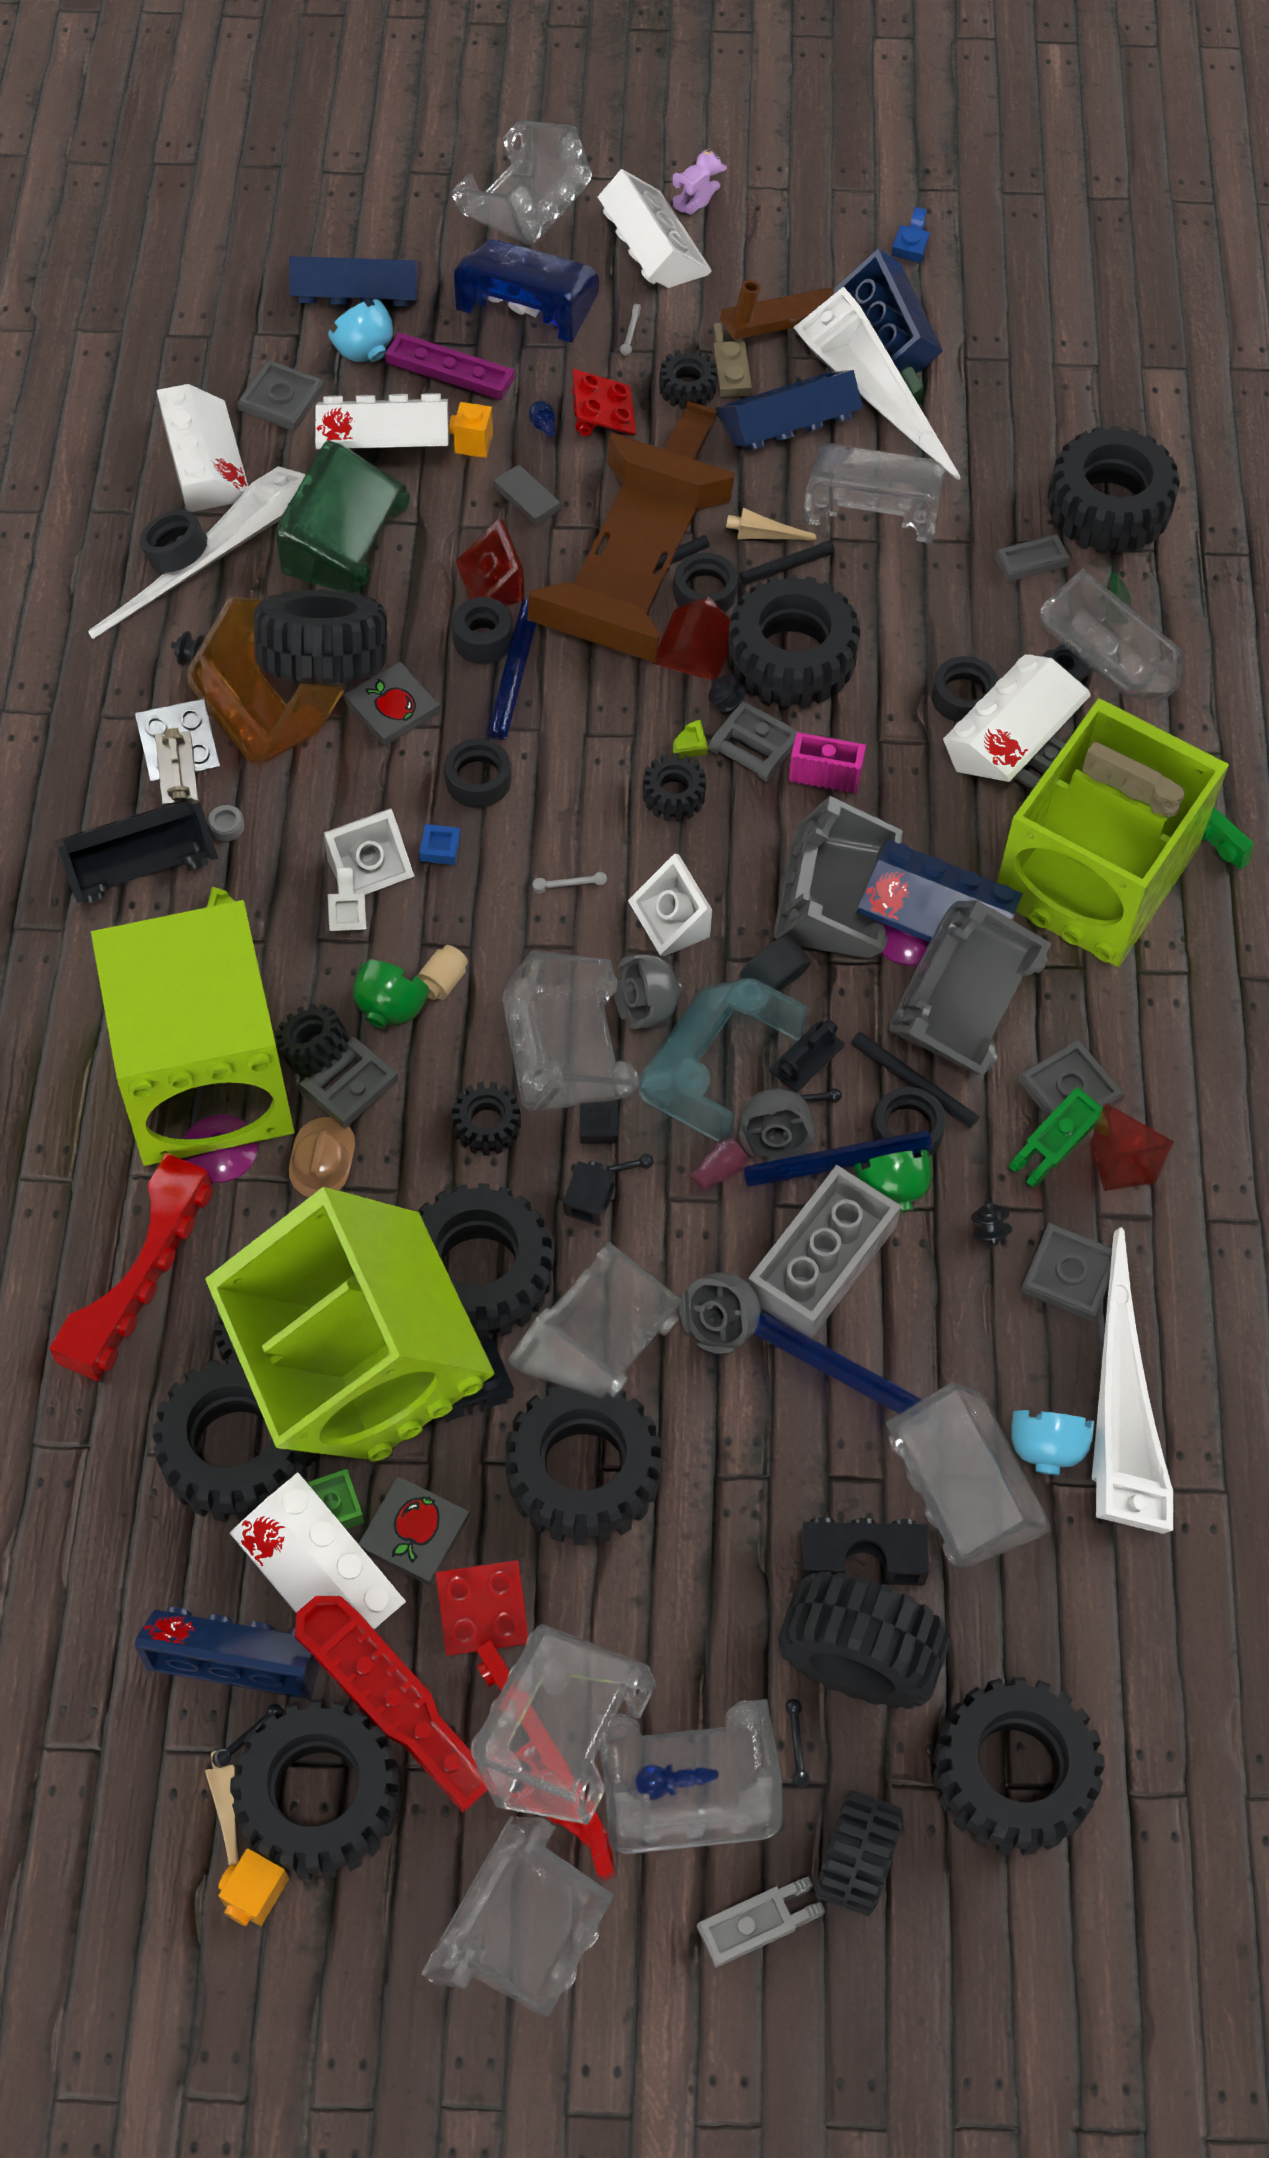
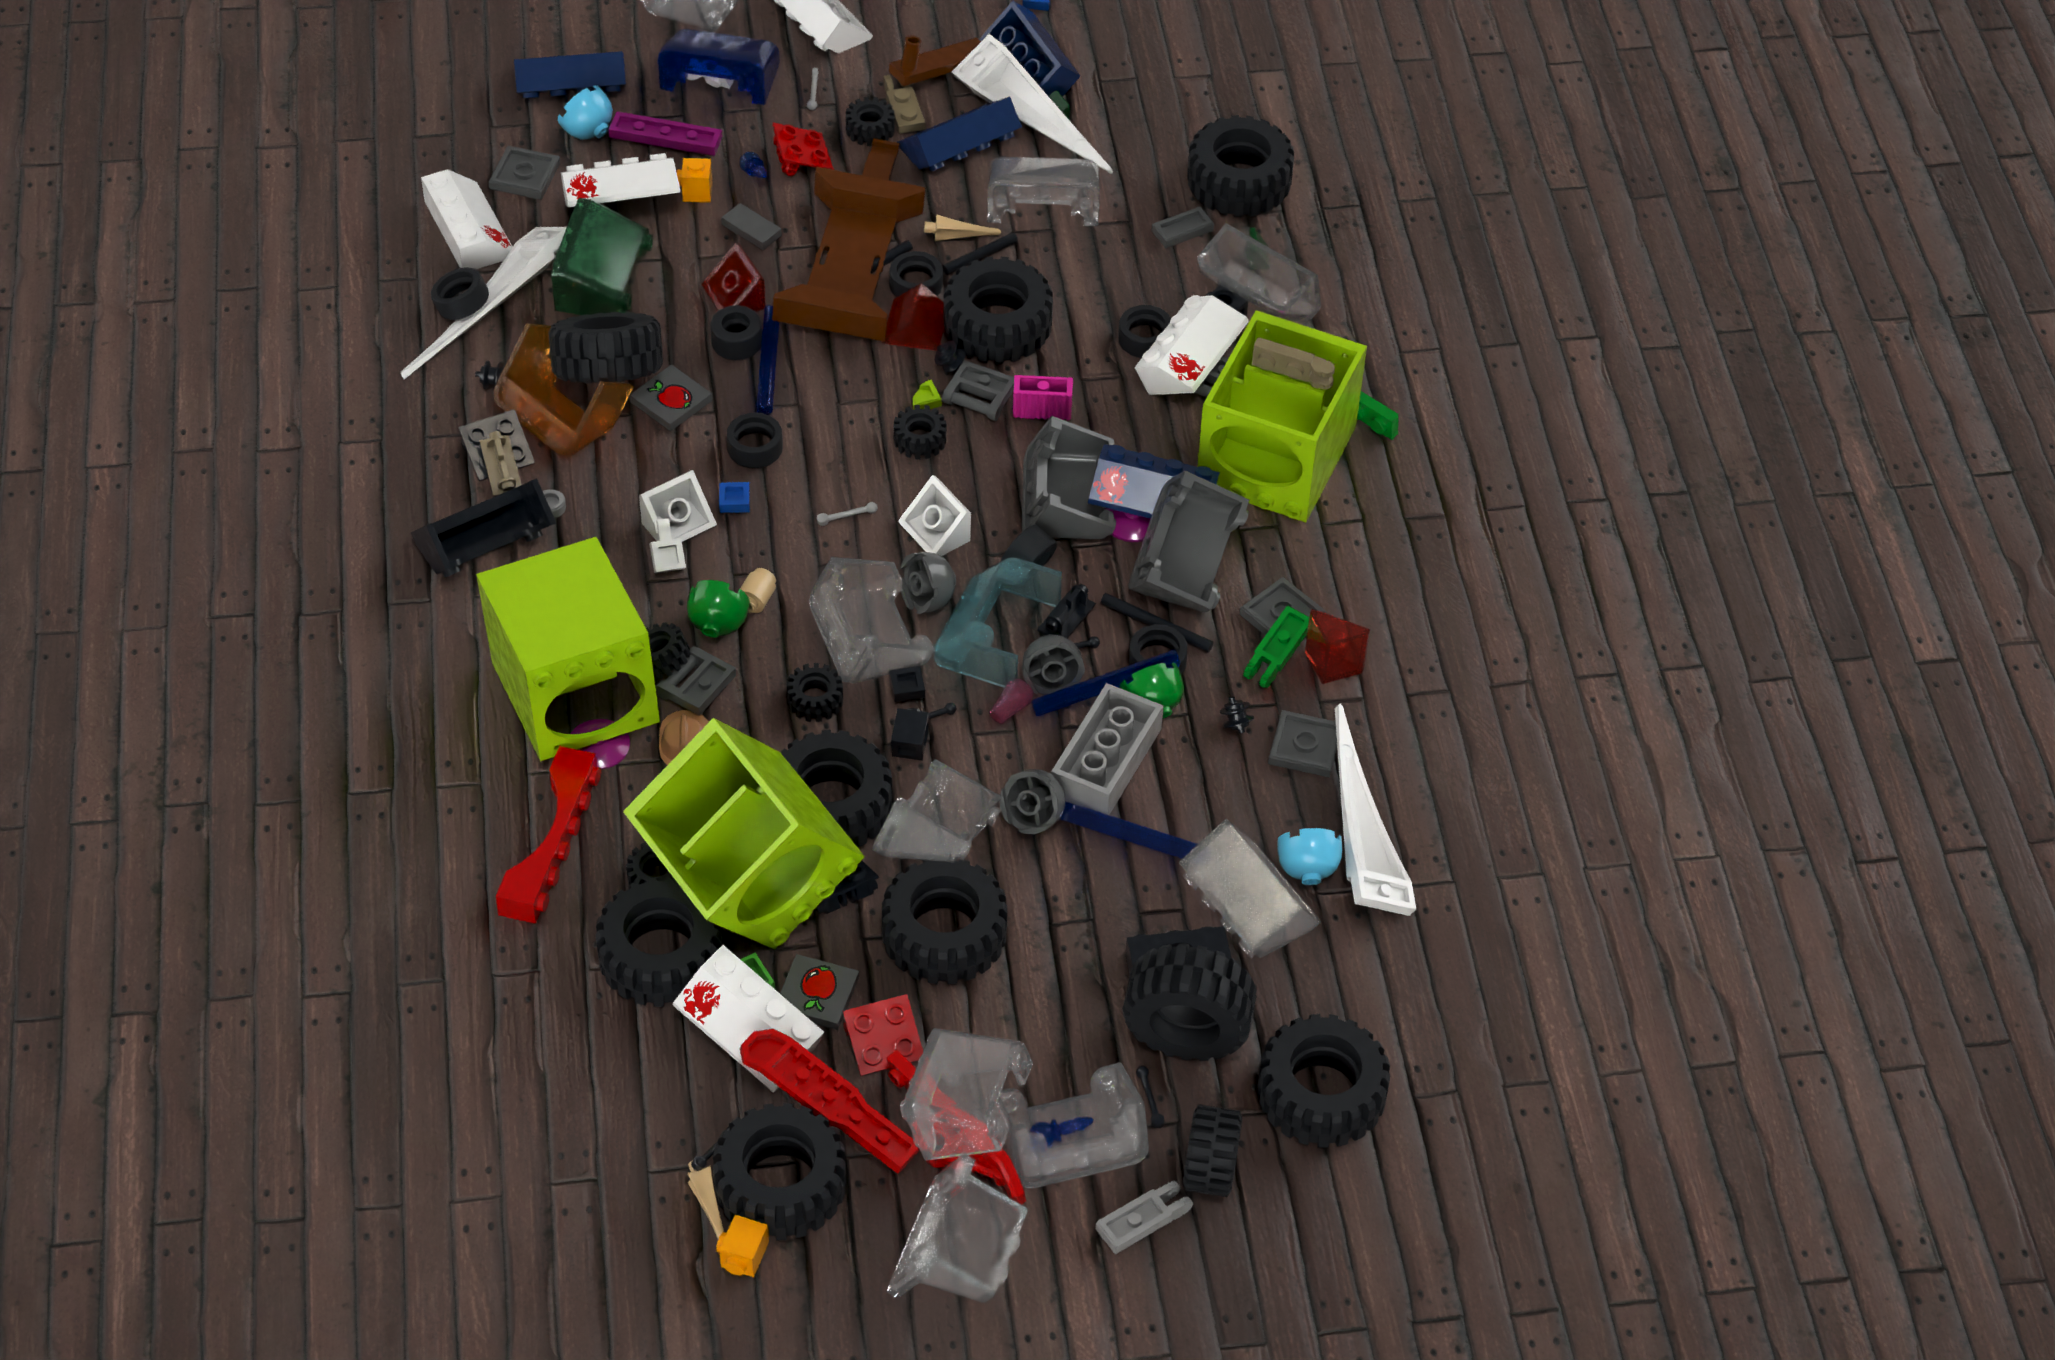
camera: 10 degrees left, 10 degrees down
dark blue slope [134,1607,320,1700] -> none

